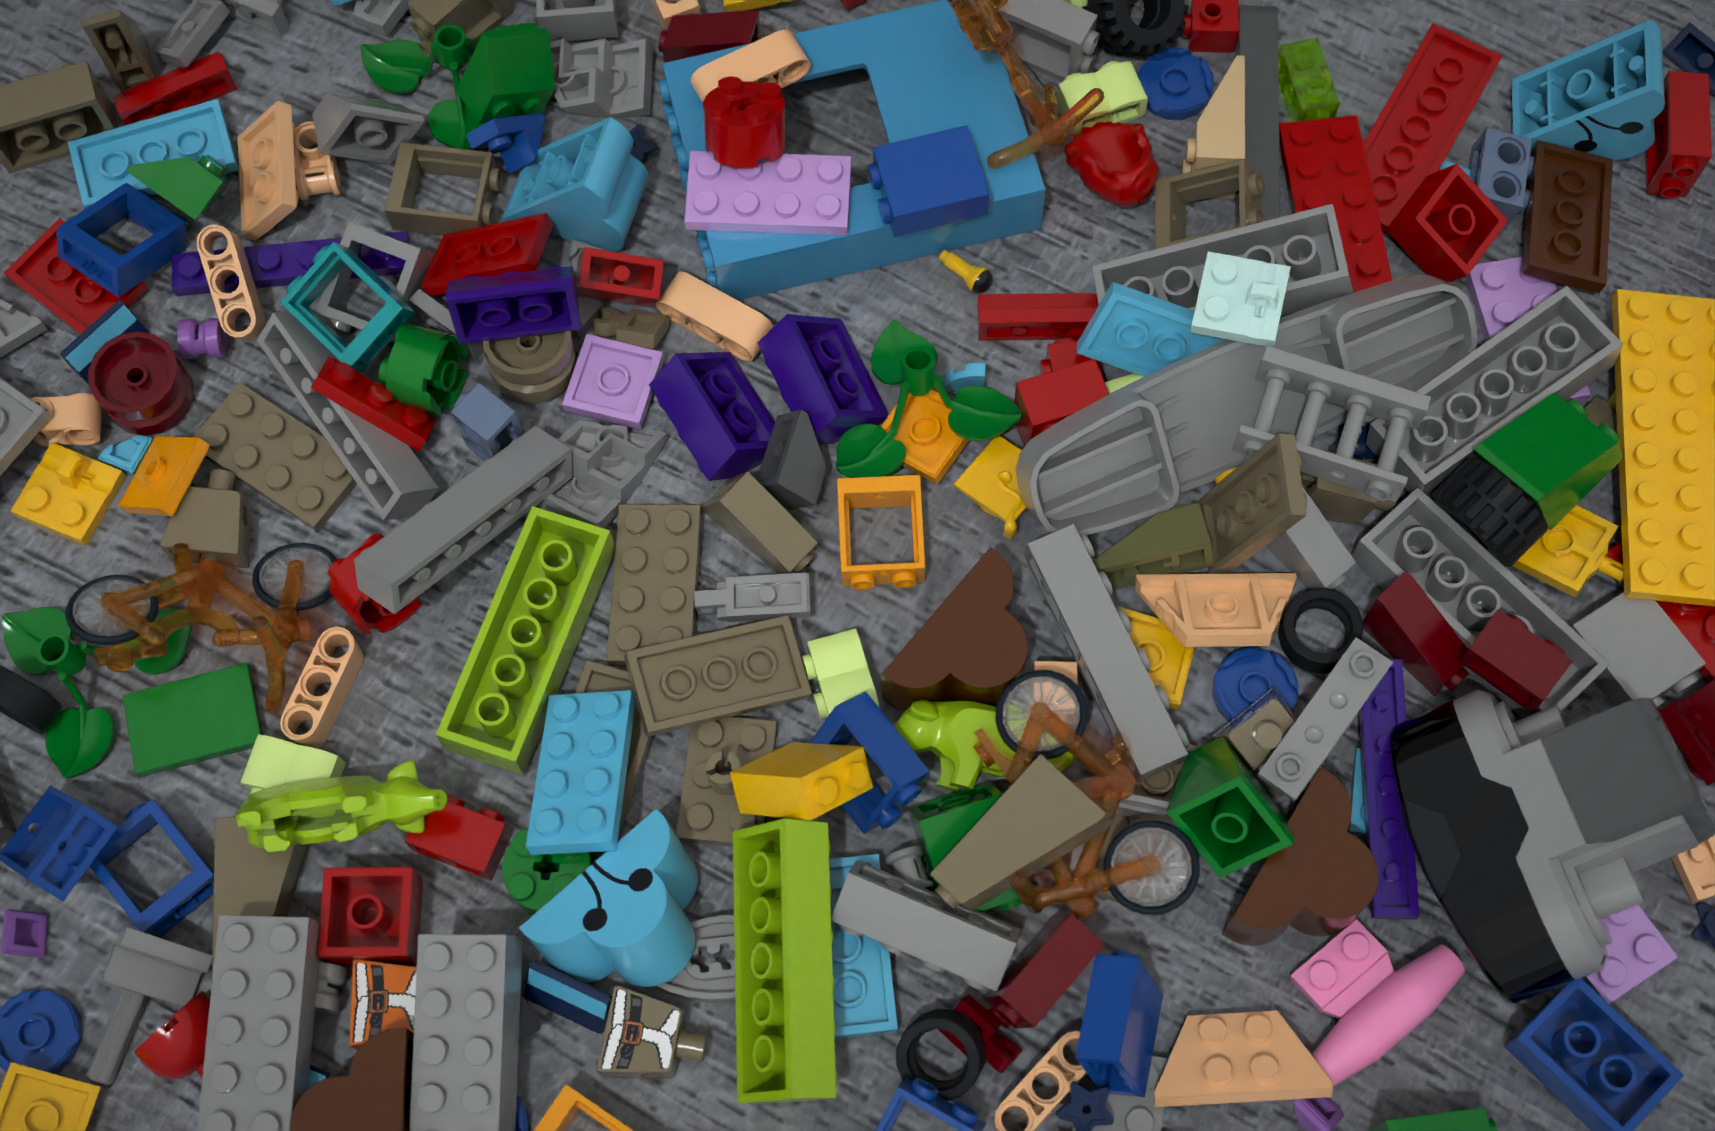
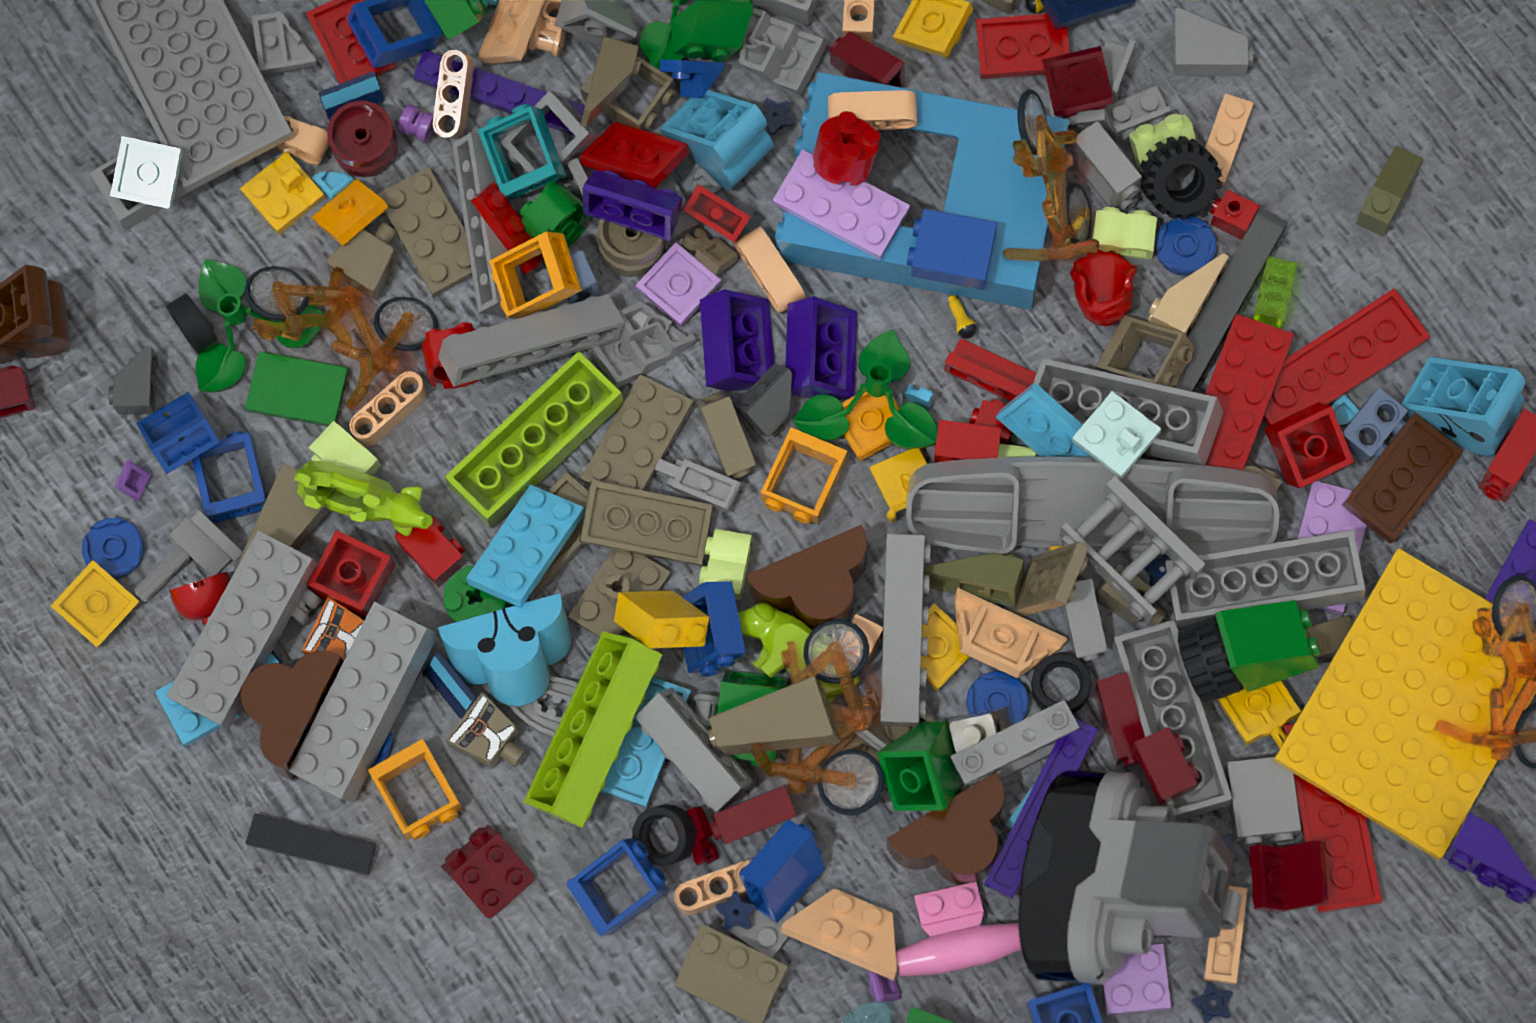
camera: 30 degrees right, 5 degrees up
none -> light orange window [489,231,582,319]
none -> dark tan slope [580,36,641,128]

